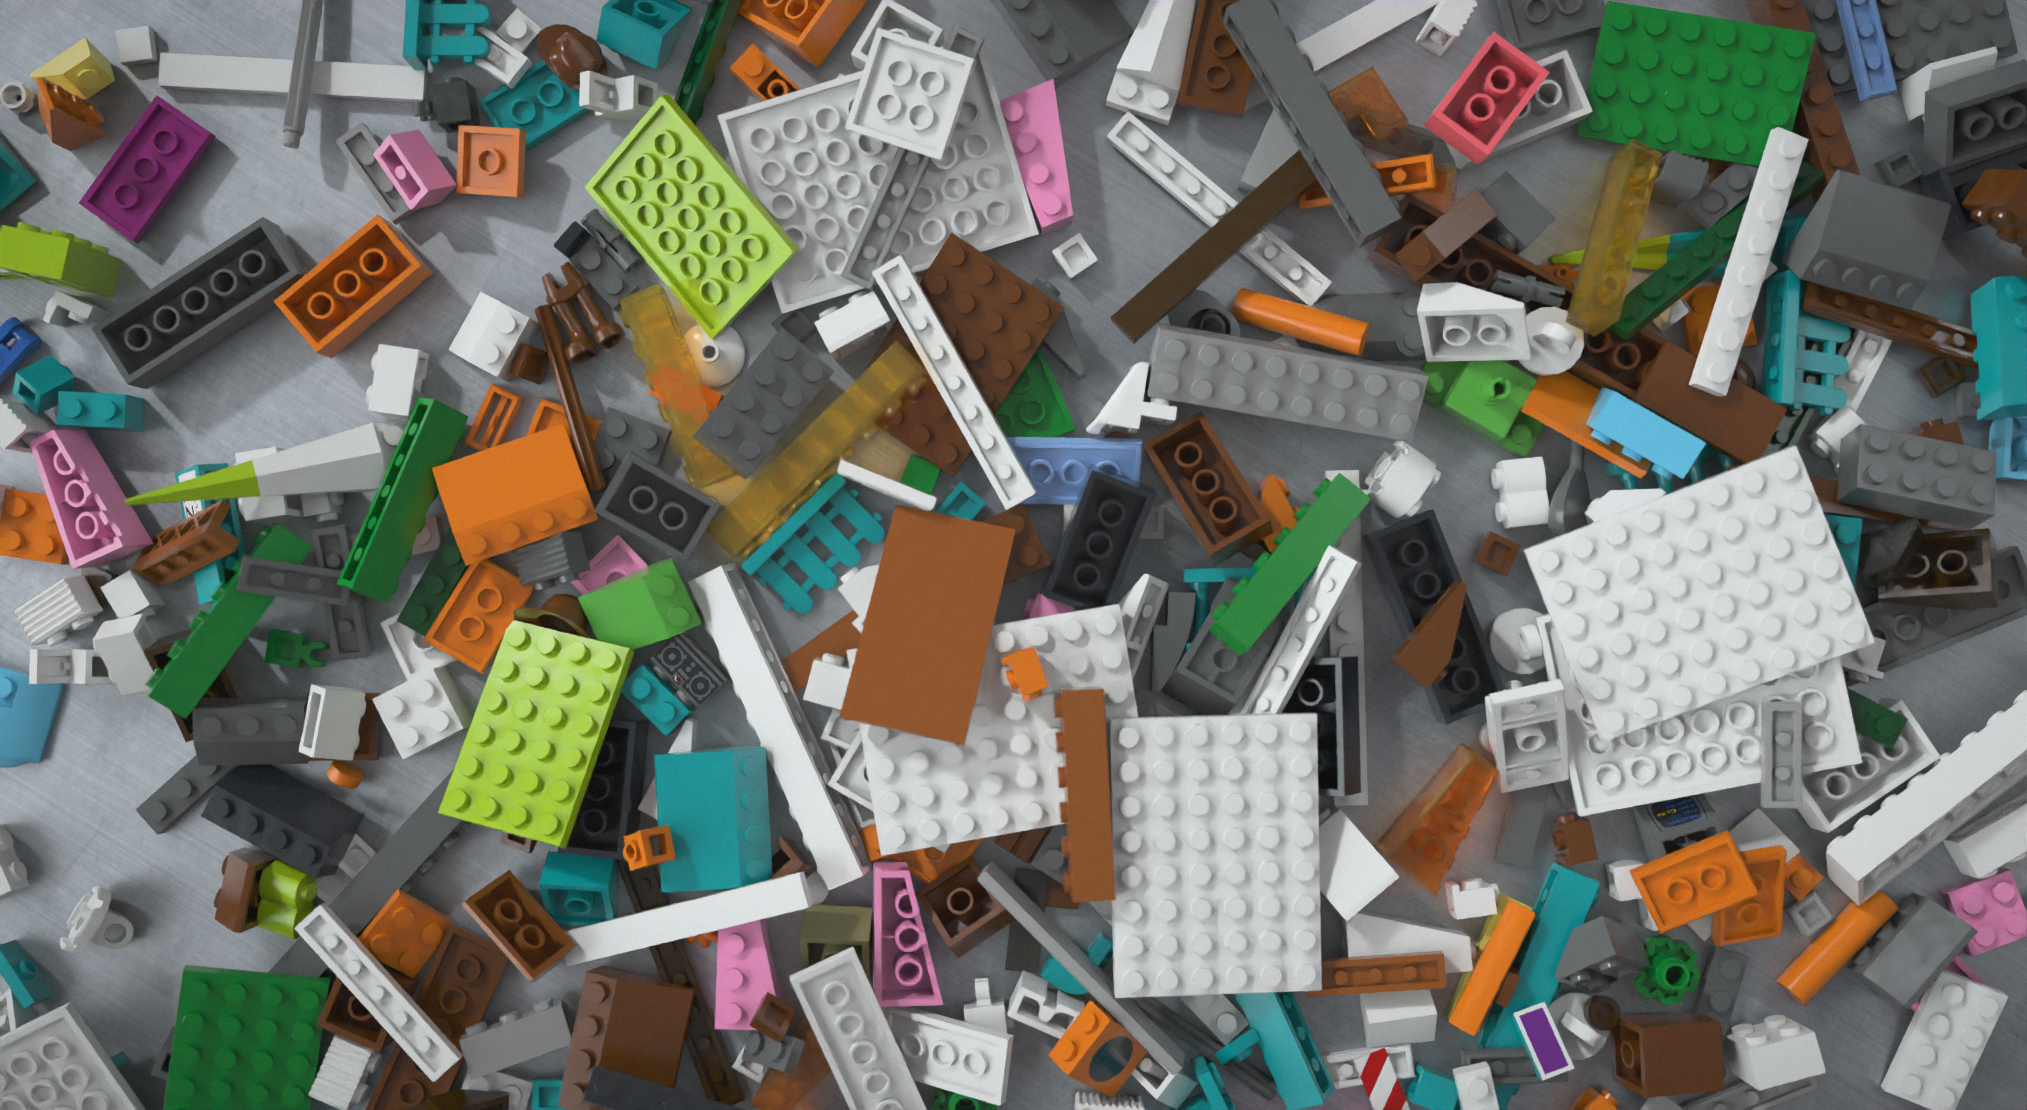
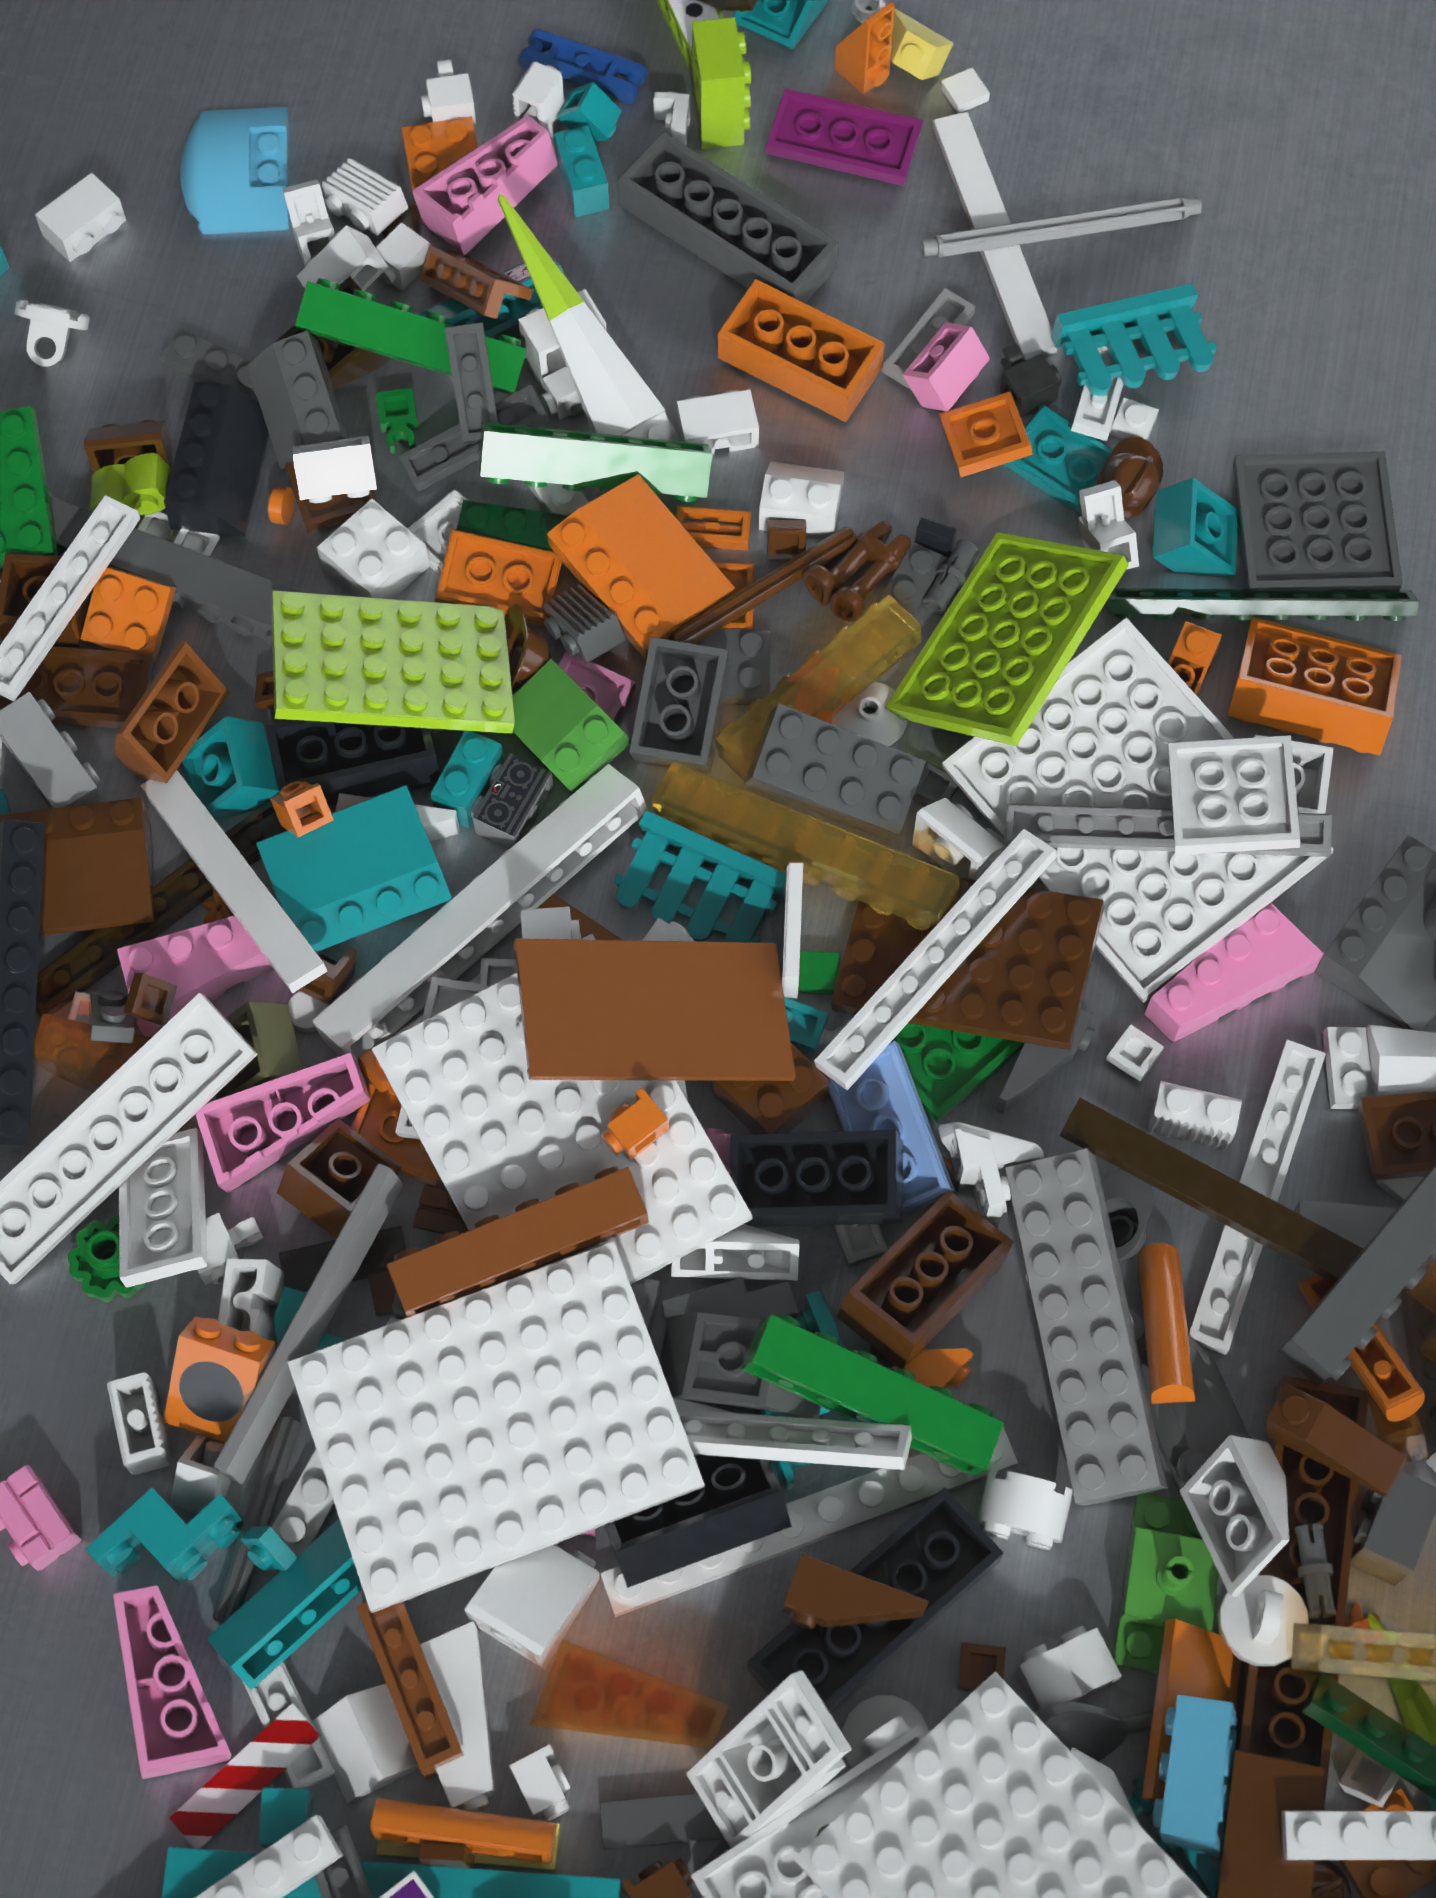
camera: 70 degrees right, 20 degrees down
none -> white brick [1148,1081,1242,1151]

